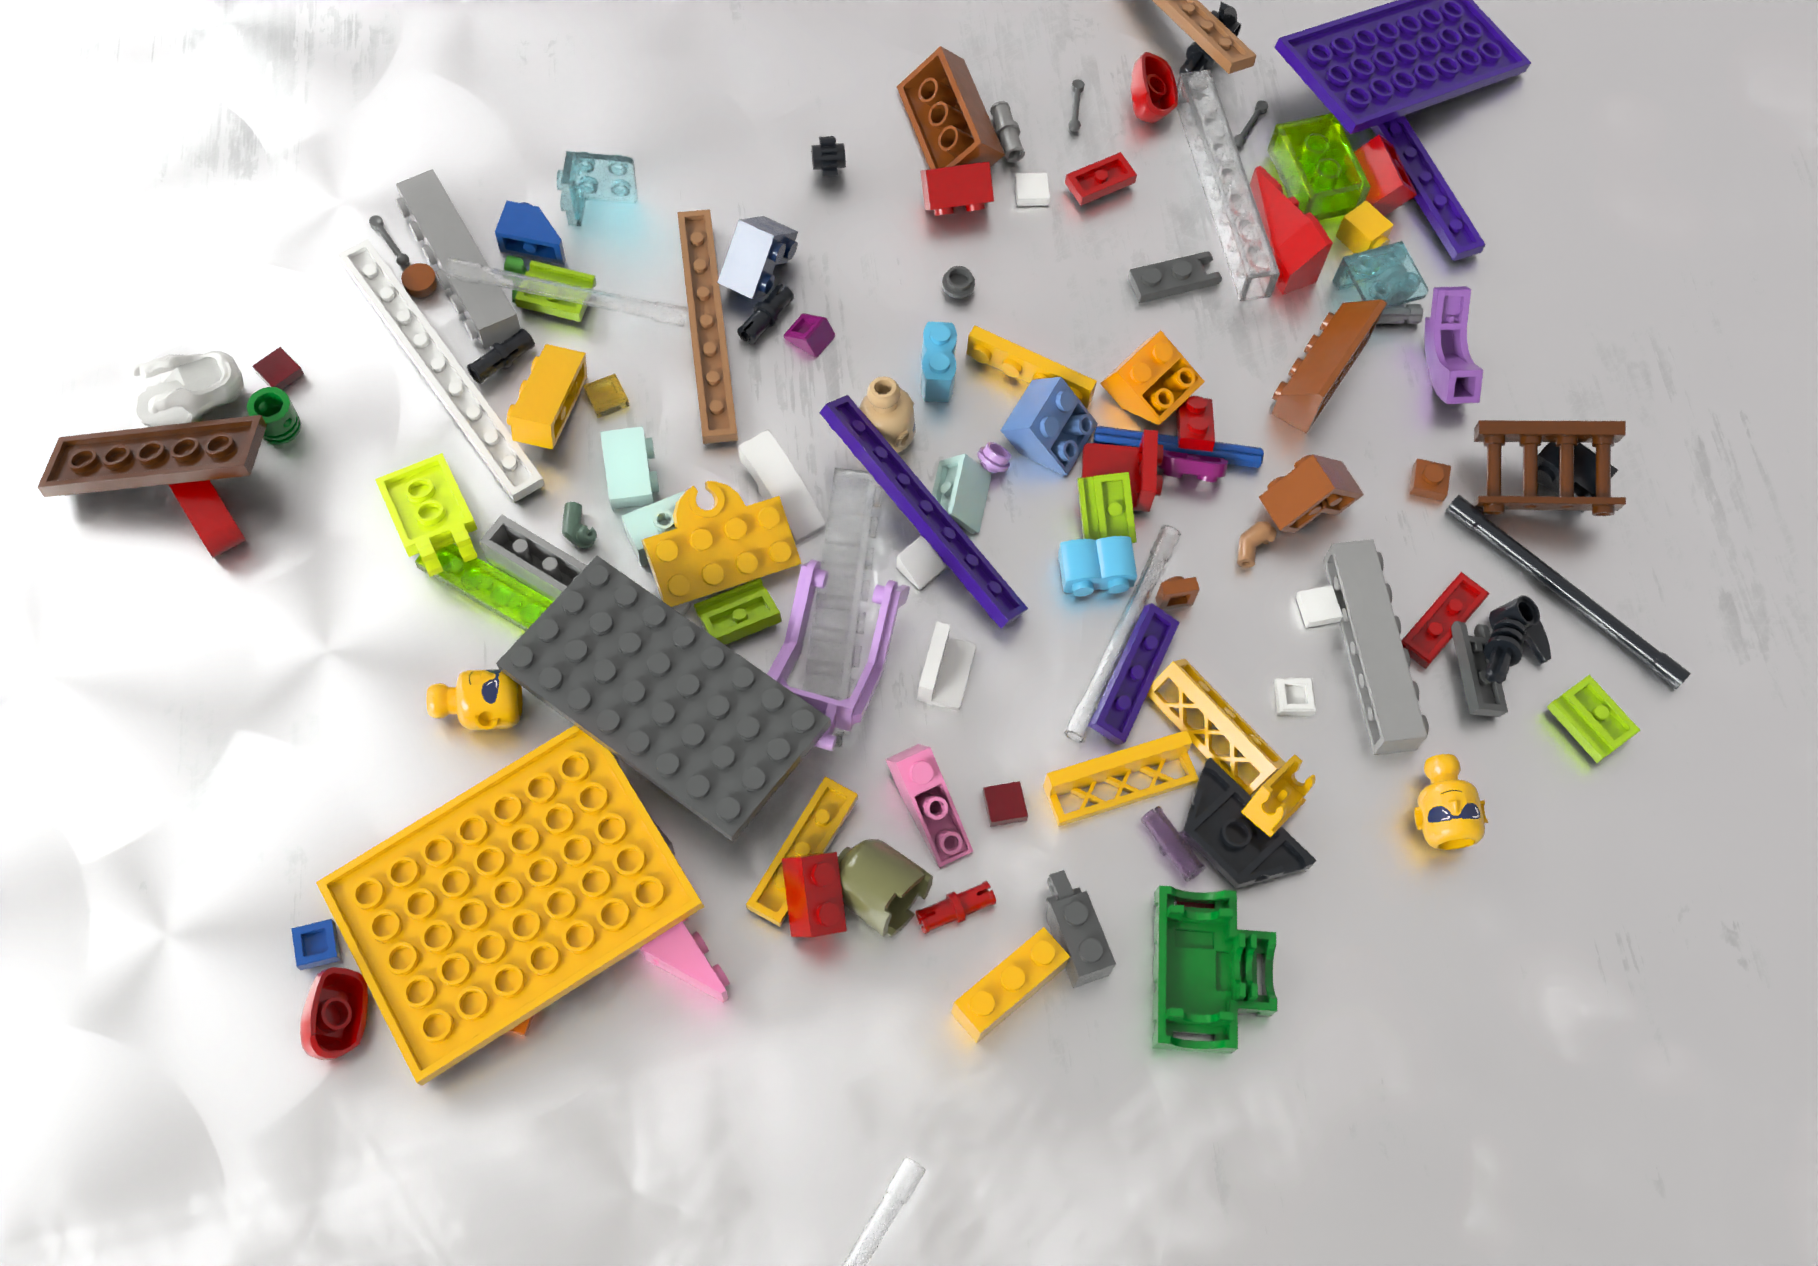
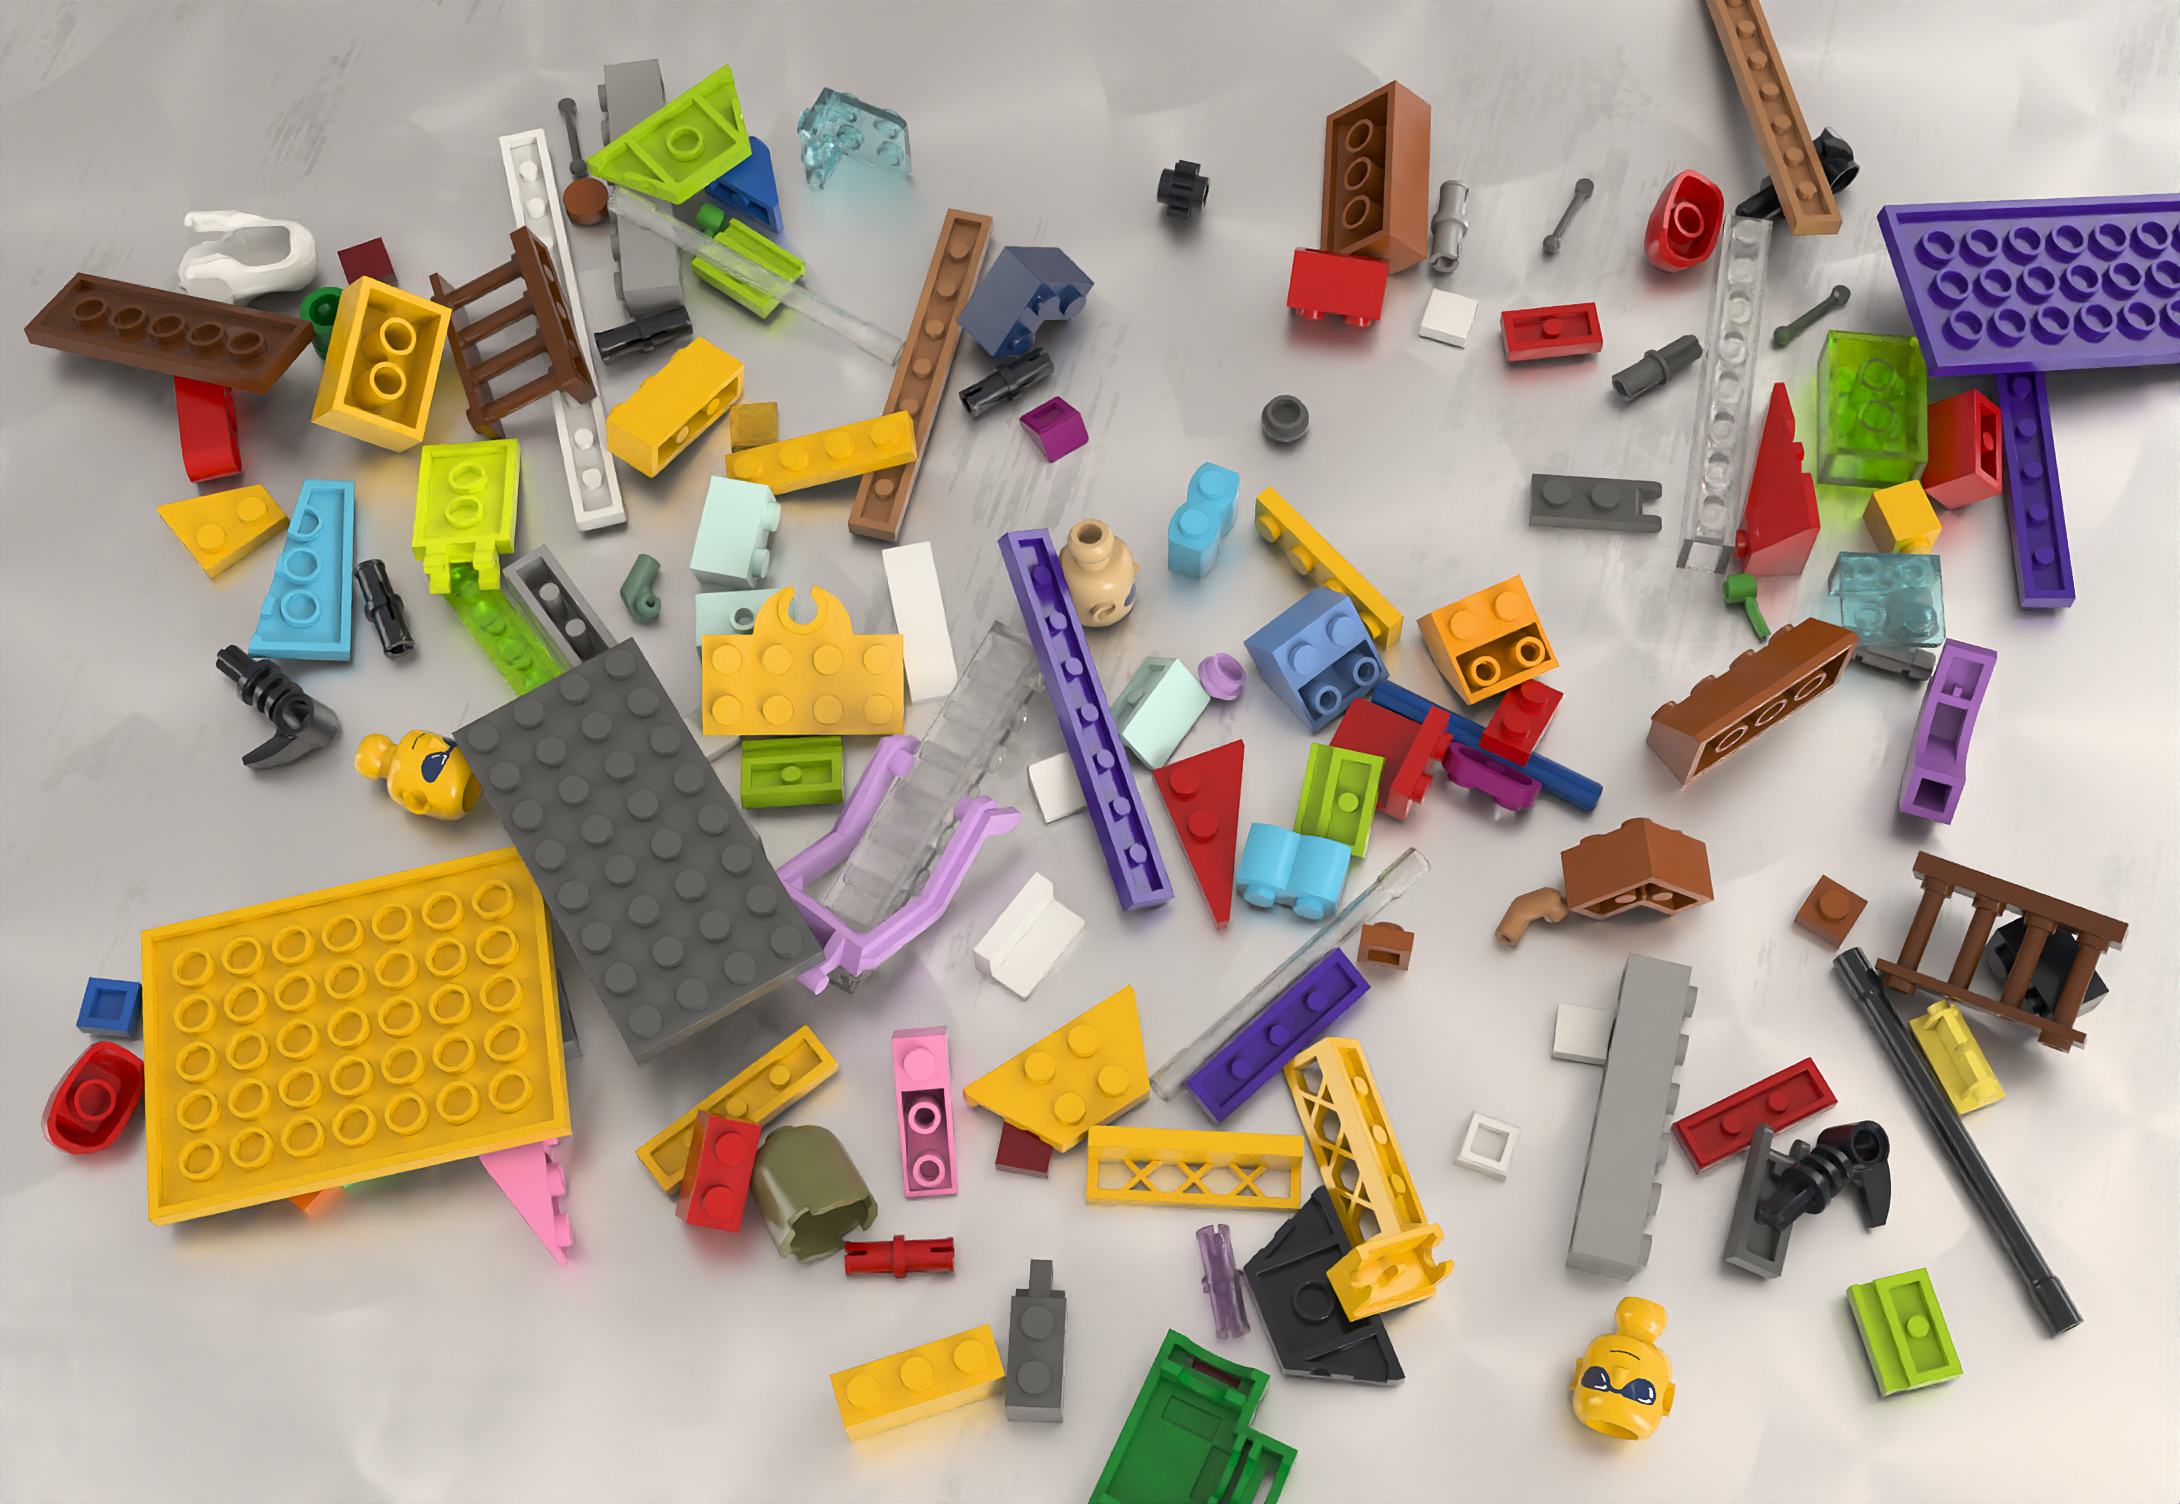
camera: 30 degrees right, 0 degrees up
none -> yellow wing [156,484,290,580]
none -> black piece [216,645,338,769]
none -> medium azure wing [248,479,354,661]
none -> yellow brick [311,276,452,453]
none -> black pin [354,559,415,658]
none -> reddish brown fence [429,225,597,440]
none -> lime wing [586,64,752,205]
none -> yellow plate [725,410,918,495]
none -> yellow wing [963,984,1150,1153]
none -> red wing [1152,739,1245,931]
none -> dark grey axle [1612,335,1703,402]
none -> bright green hand [1722,573,1771,639]
none -> light yellow hinge [1907,1000,2006,1116]

